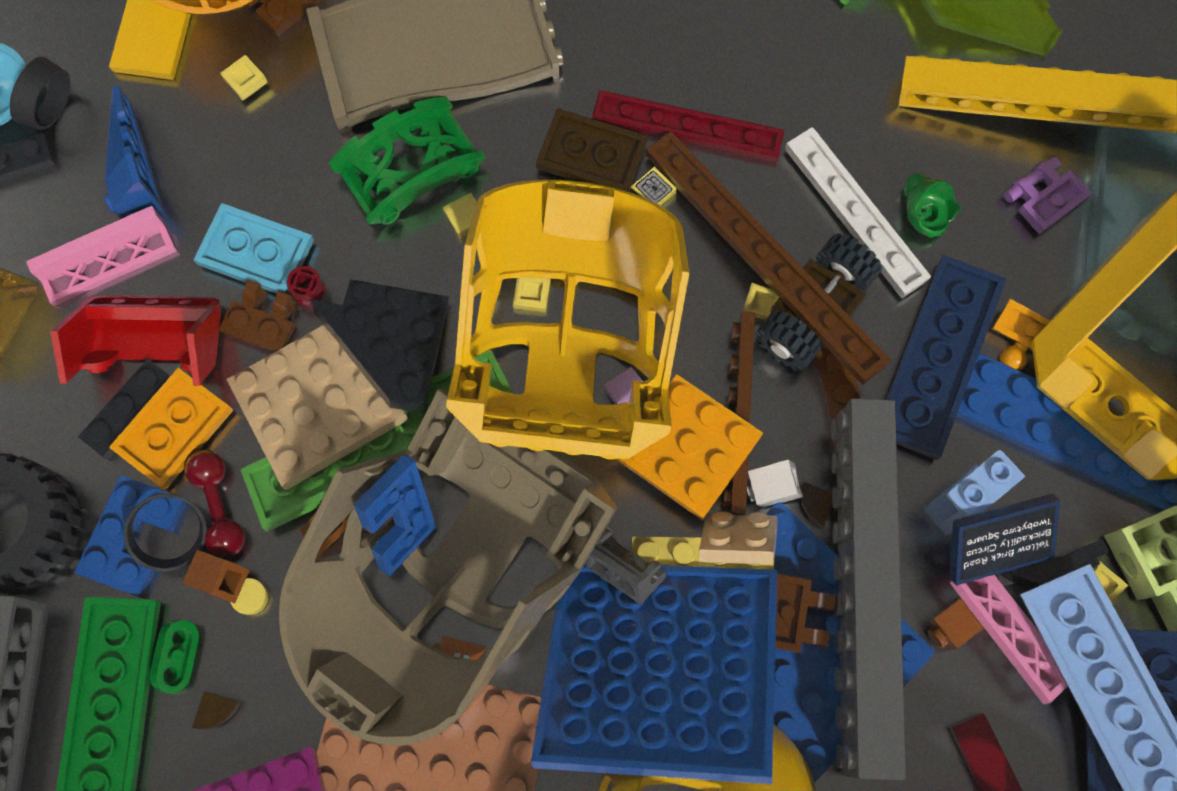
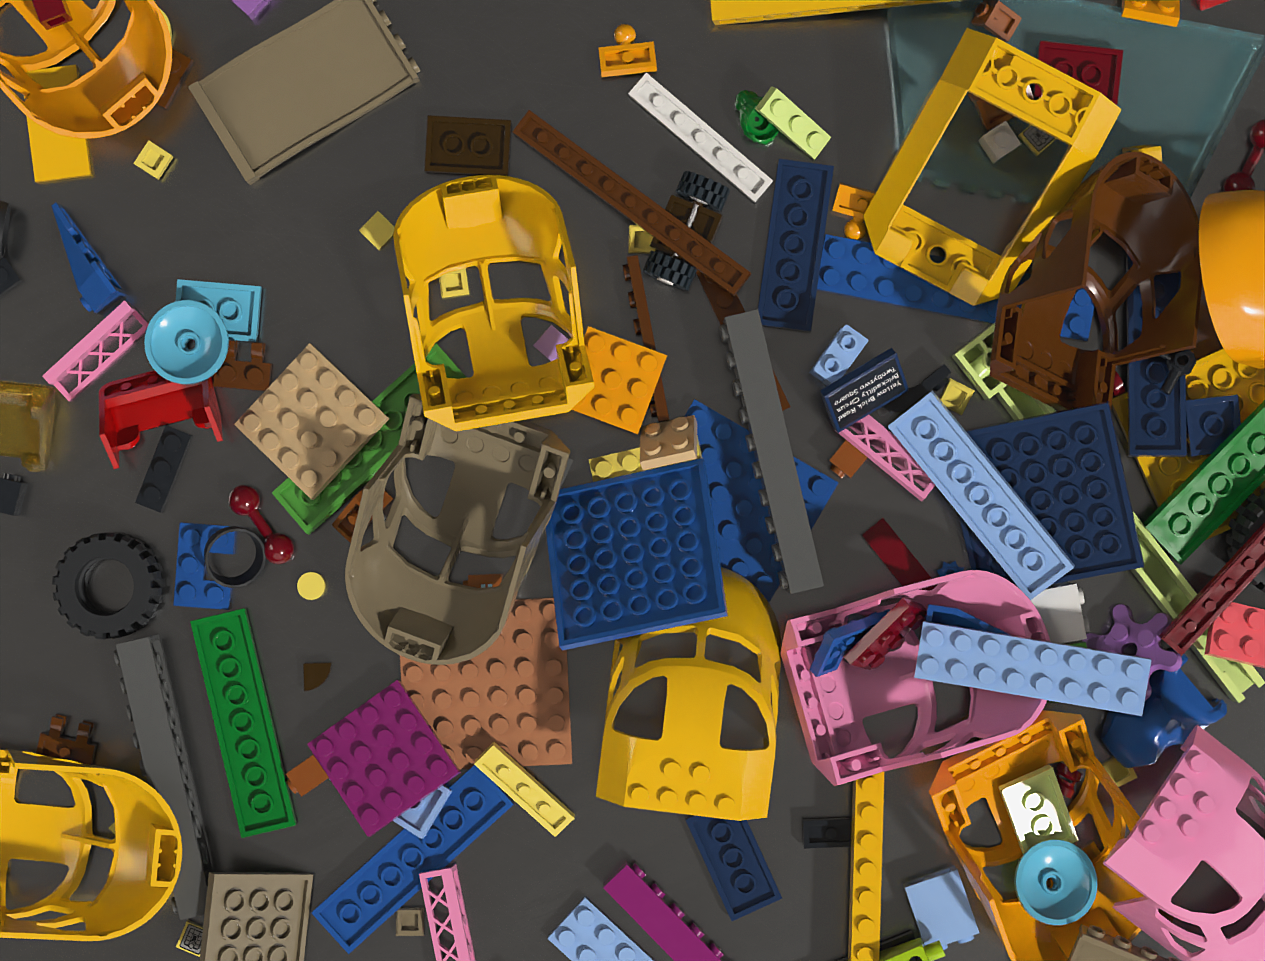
camera: 15 degrees left, 15 degrees up
light orange plate [109,368,233,490] -> none
green plate [150,619,199,694] -> none
dark orange brick [182,550,250,603] -> none
dark red wheel [287,266,327,309] -> none
black wing [313,279,449,413] -> none
green fence [329,97,486,225] -> none
blue plate [354,455,436,576] -> none
dark grey hinge [586,528,666,604] -> none
dark red tile [592,90,785,163] -> none
tile [631,167,677,206] -> none
white brick [747,460,804,508] -> none
reddish brown plate [776,574,836,654] -> none
dark brown tile [800,481,832,528] -> none
medium lavender plate [1003,157,1093,234] -> none
none -> medium azure dish [144,300,229,385]
none -> light orange plate [598,24,657,77]
none -> yellowish green plate [755,86,831,159]

